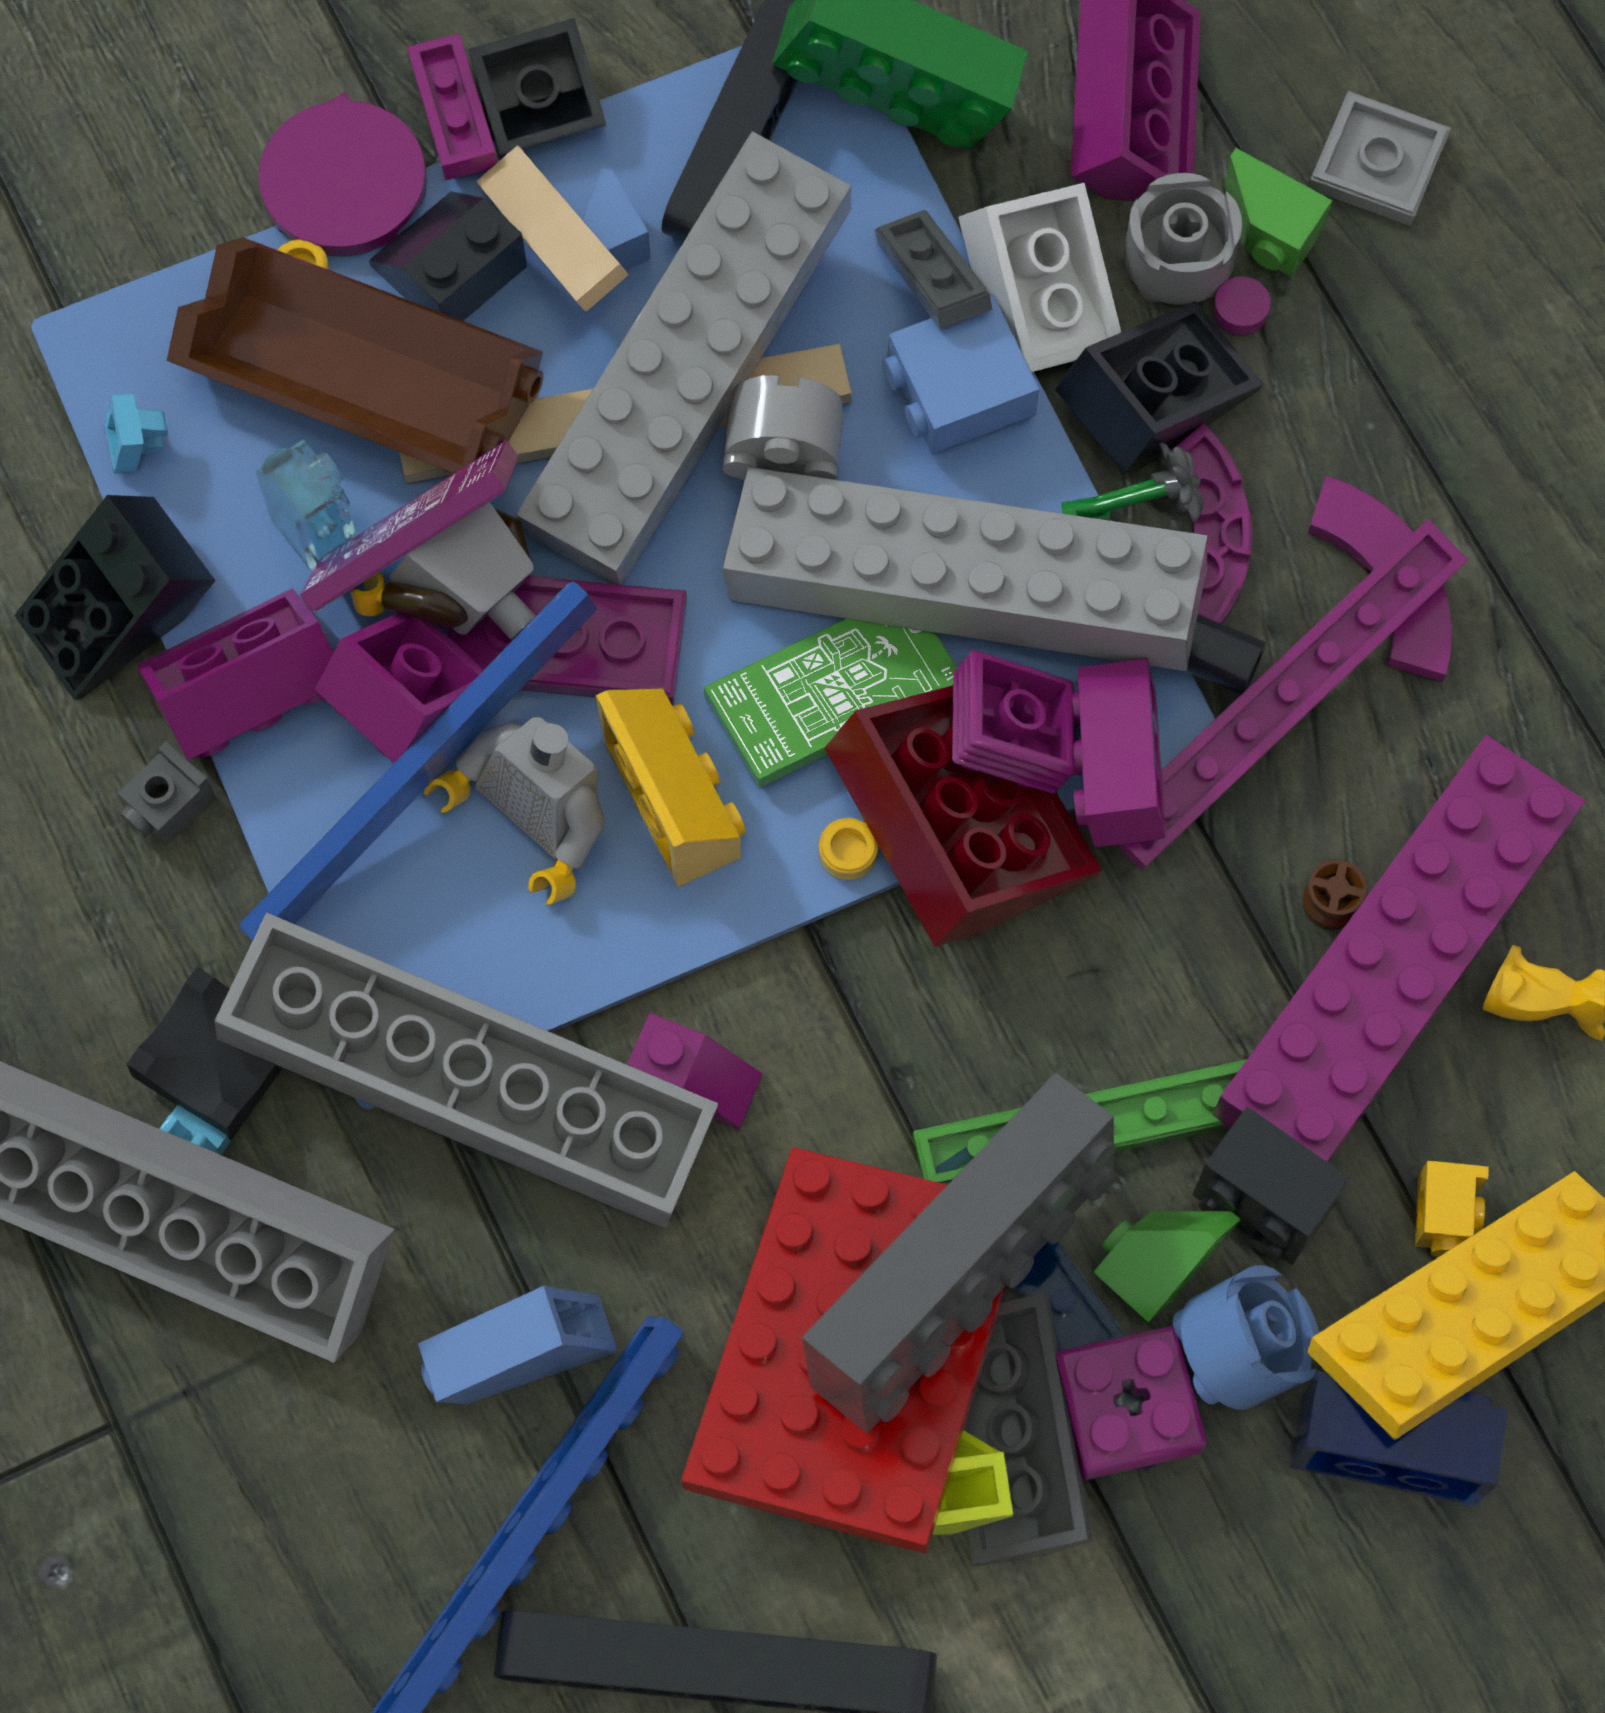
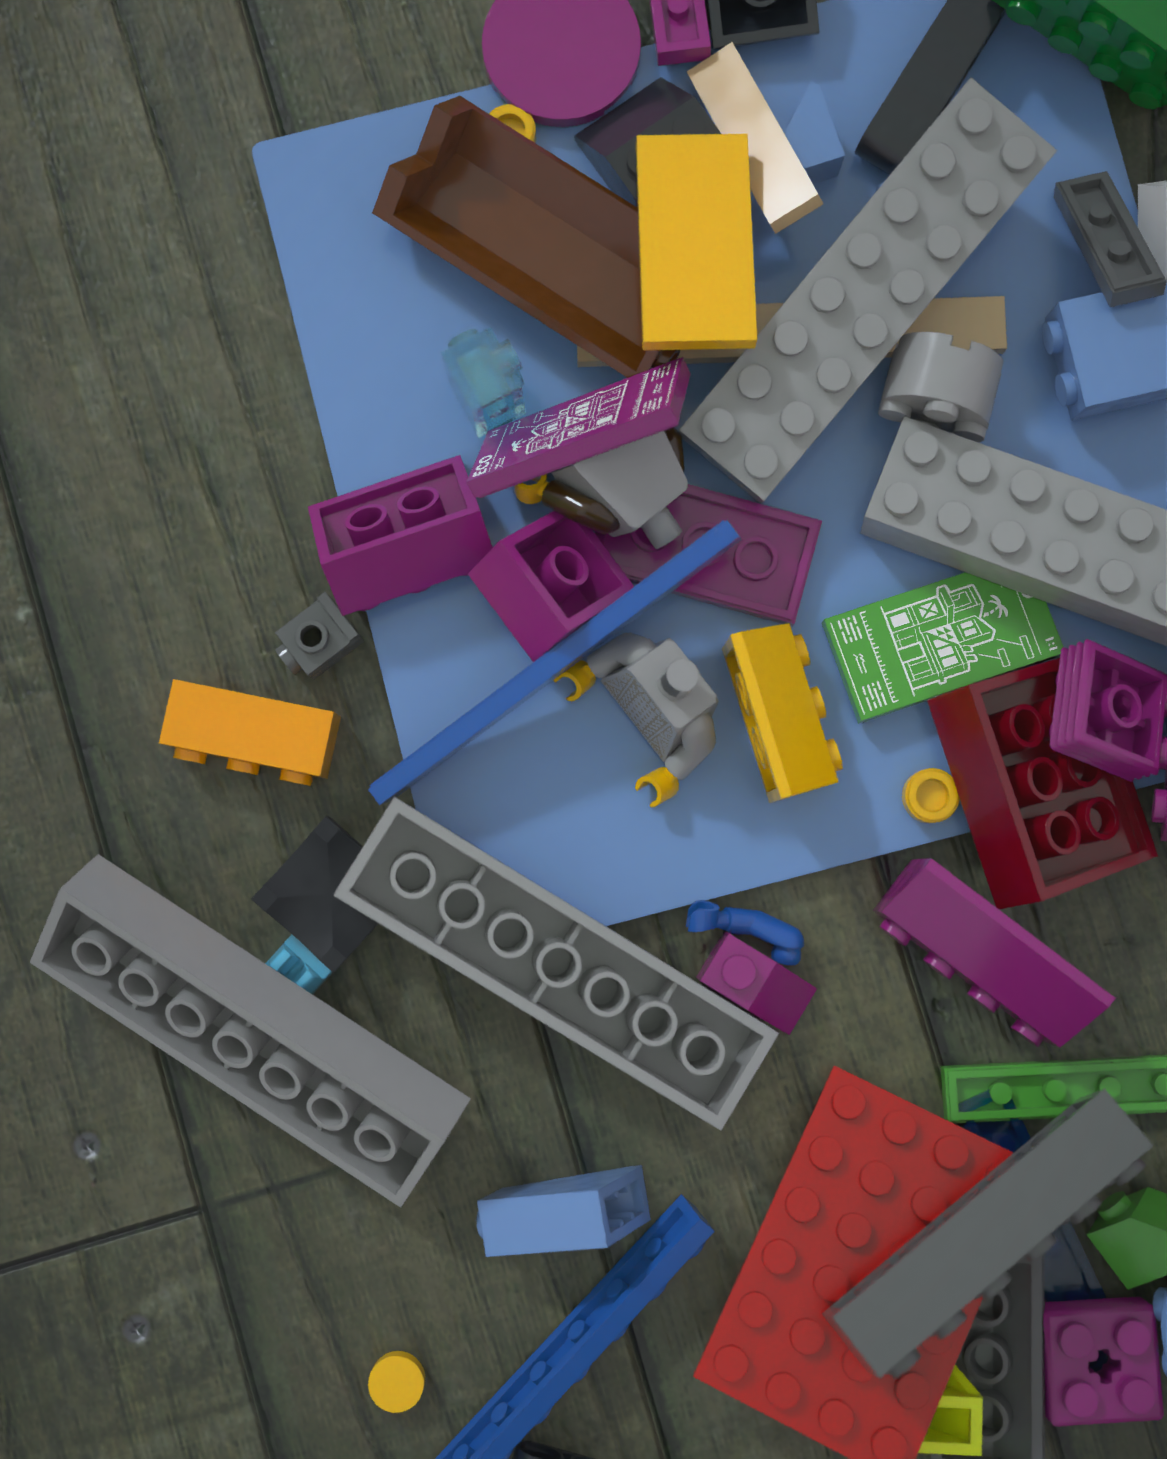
camera: 10 degrees right, 15 degrees up
black slope [14,495,216,700] -> none
medium azure tile [104,394,168,473] -> none
none -> light orange brick [159,679,341,786]
none -> yellow tile [368,1351,425,1413]
none -> yellow tile [636,134,757,350]
none -> blue arm [686,900,804,966]
none -> magenta slope [873,858,1116,1048]

